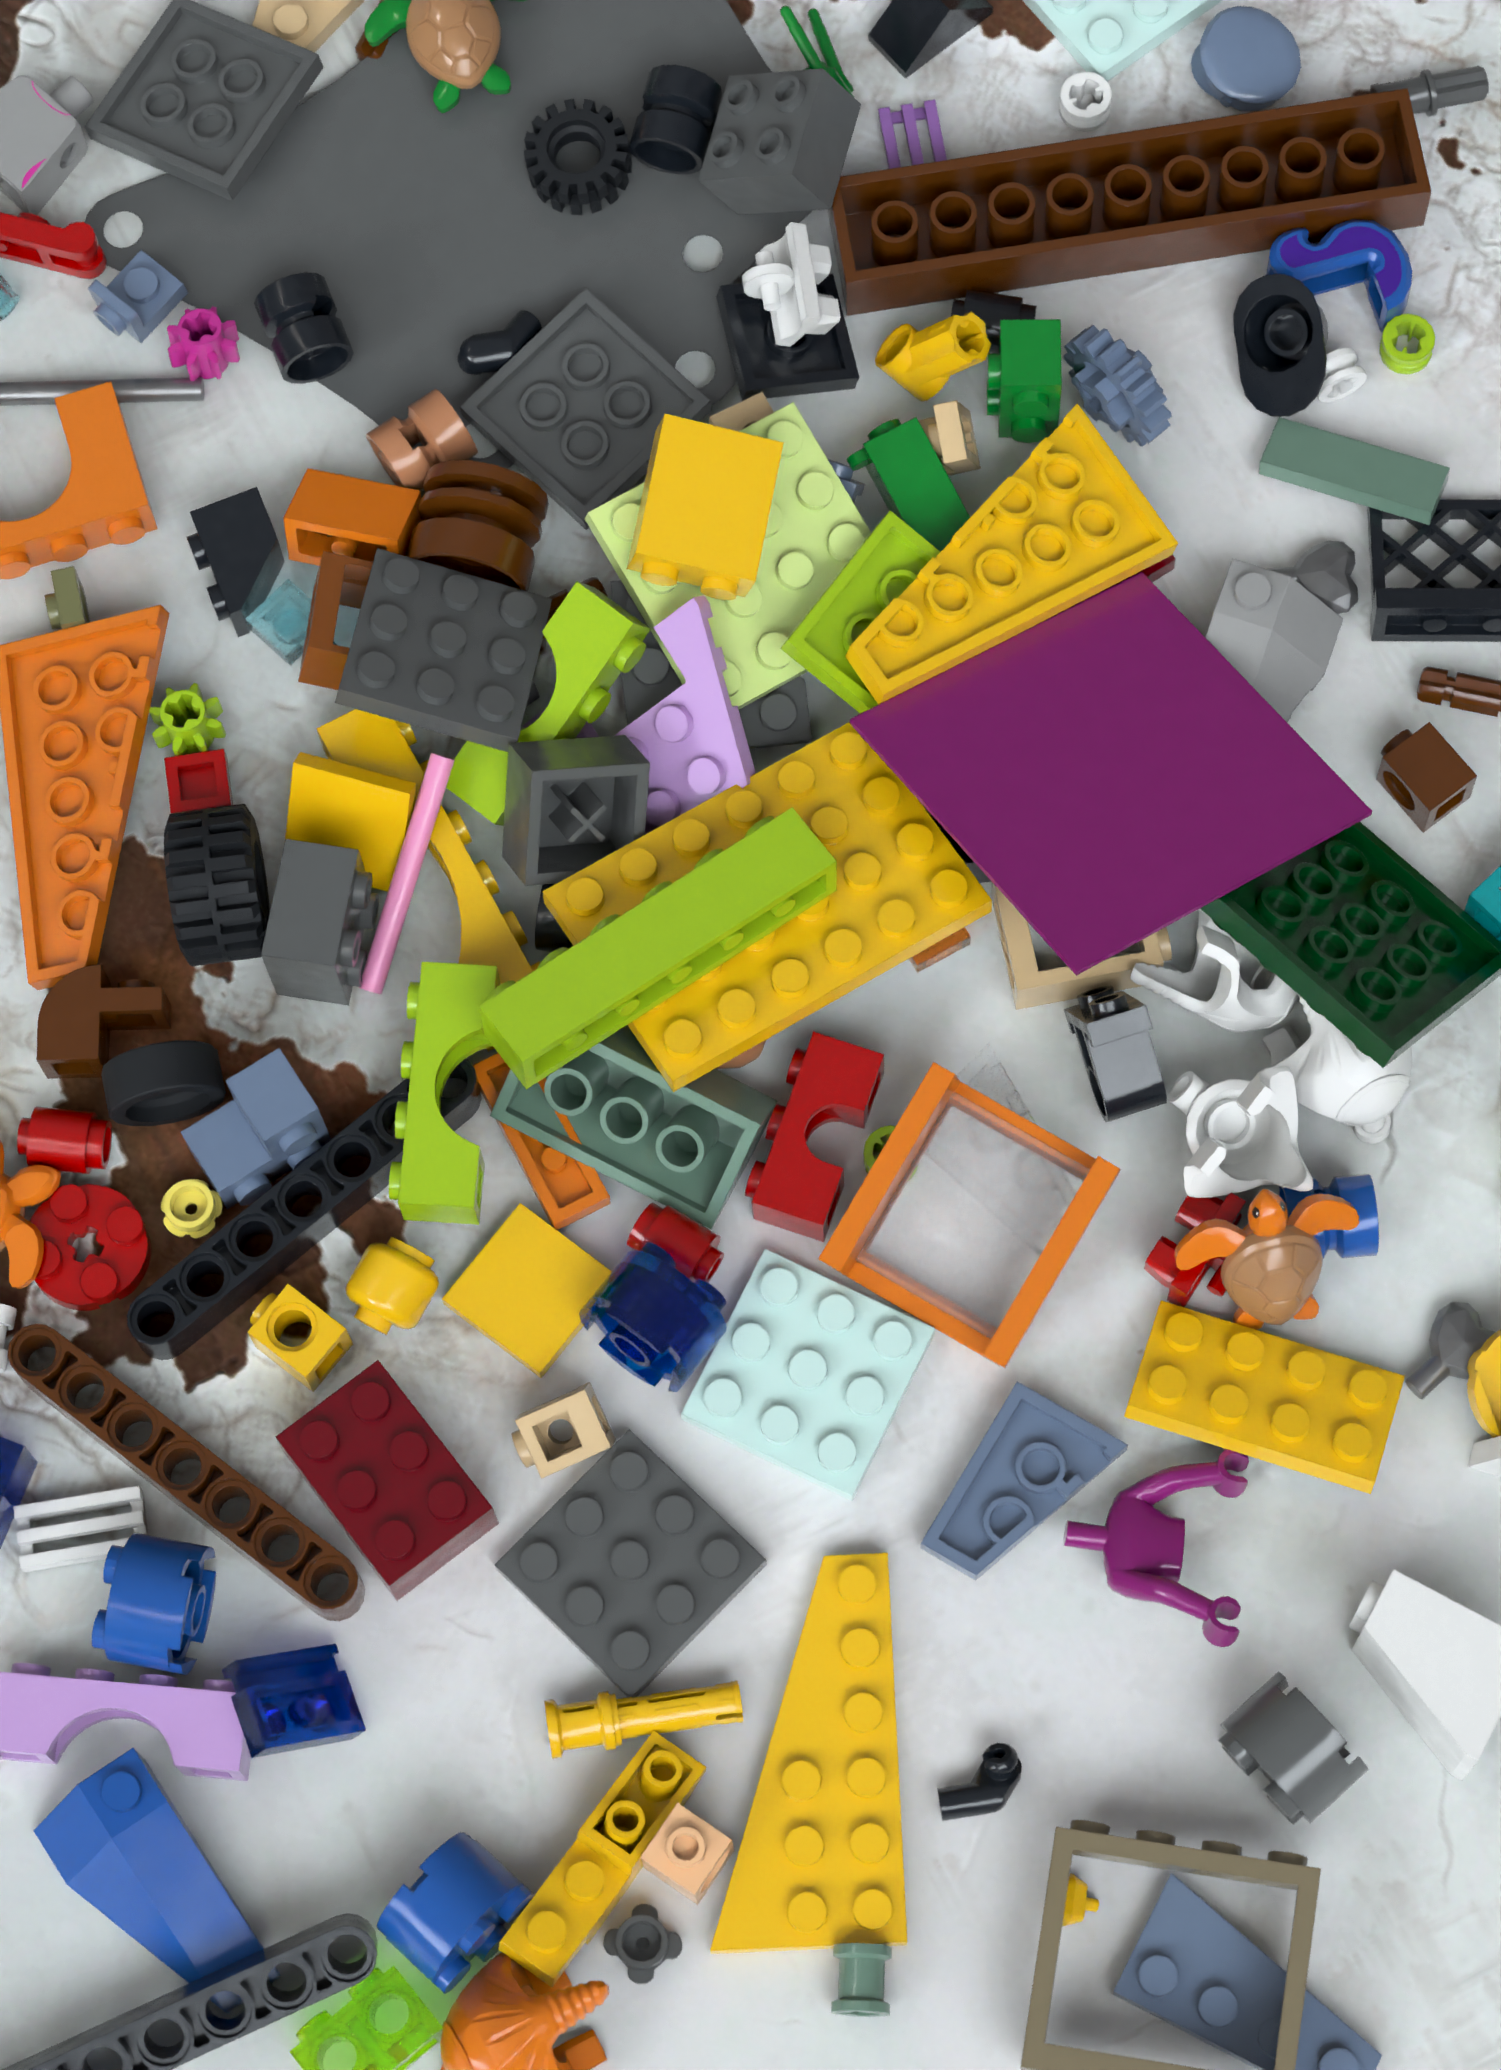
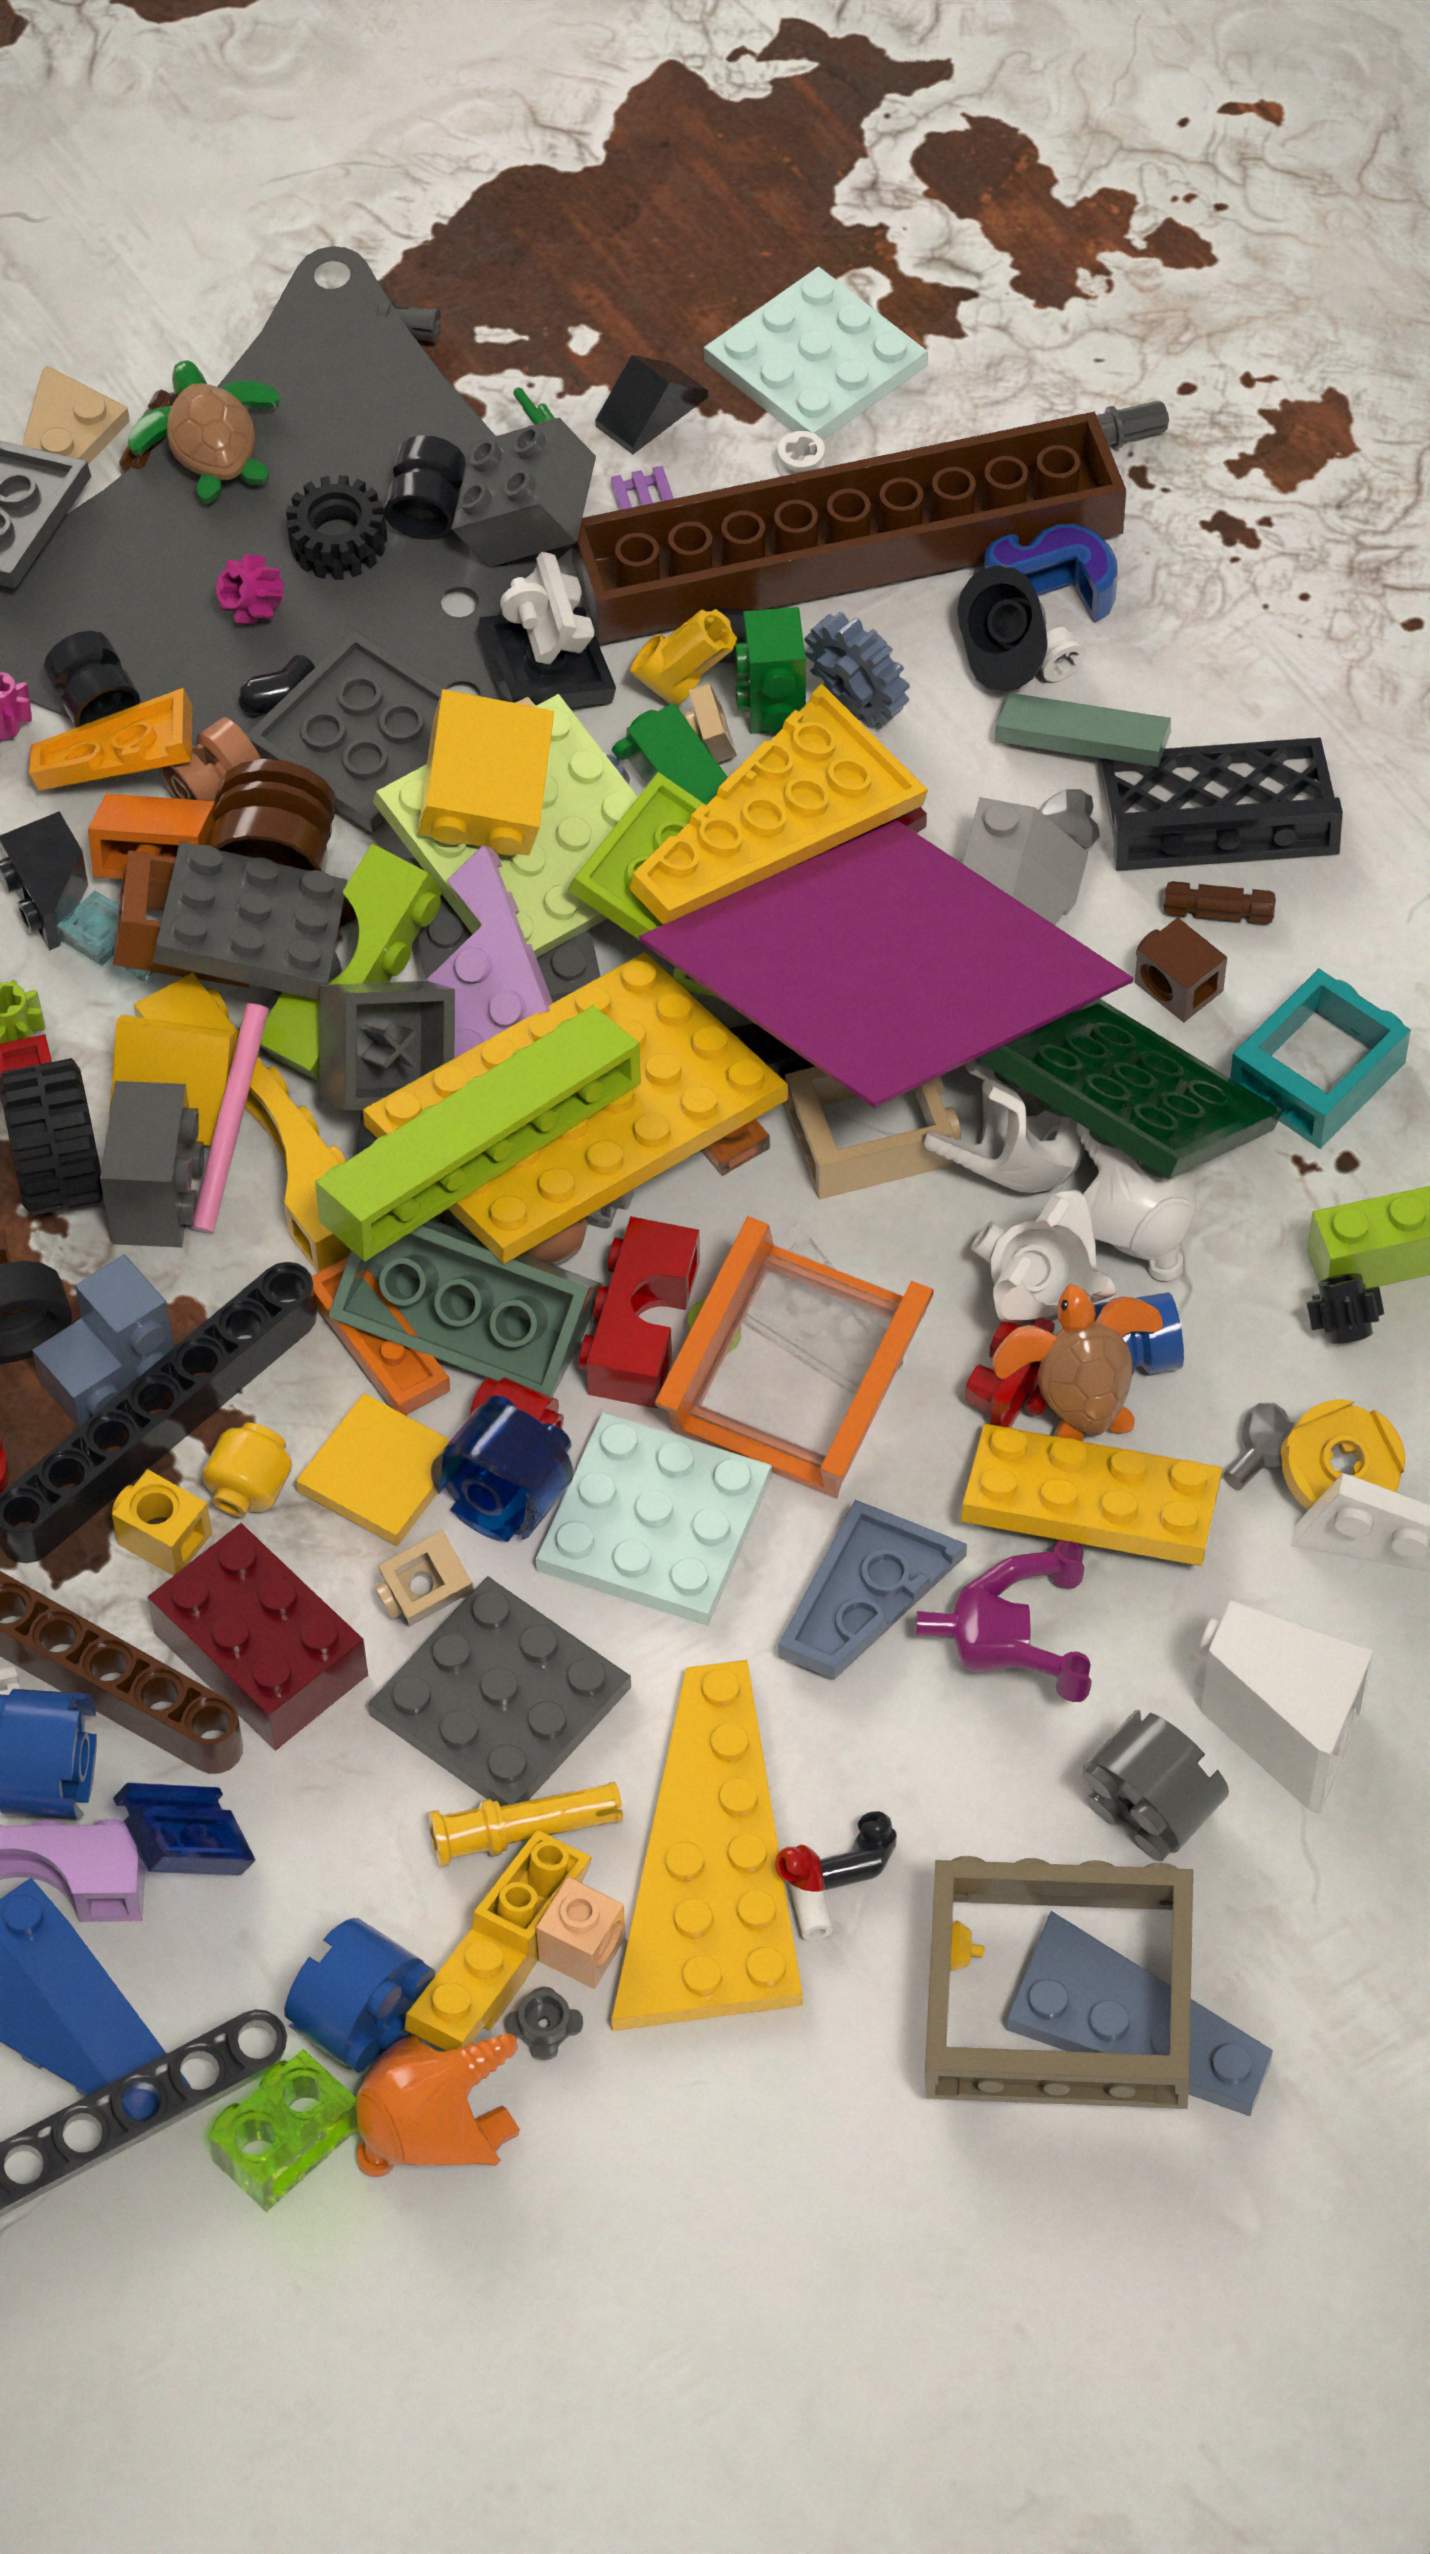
camera: 10 degrees left, 15 degrees down
light yellow plate [161,1179,223,1239] -> none
lime arch [389,961,501,1225] -> none
sand green bush [831,1943,892,2017] -> none
pin [1064,986,1167,1122] -> none
sand blue piece [1191,6,1301,111] -> none
lime bush [1379,314,1435,375] -> none
none -> light orange wing [29,688,193,791]
none -> dark pink gear [216,554,284,624]
none -> arm [775,1844,833,1941]

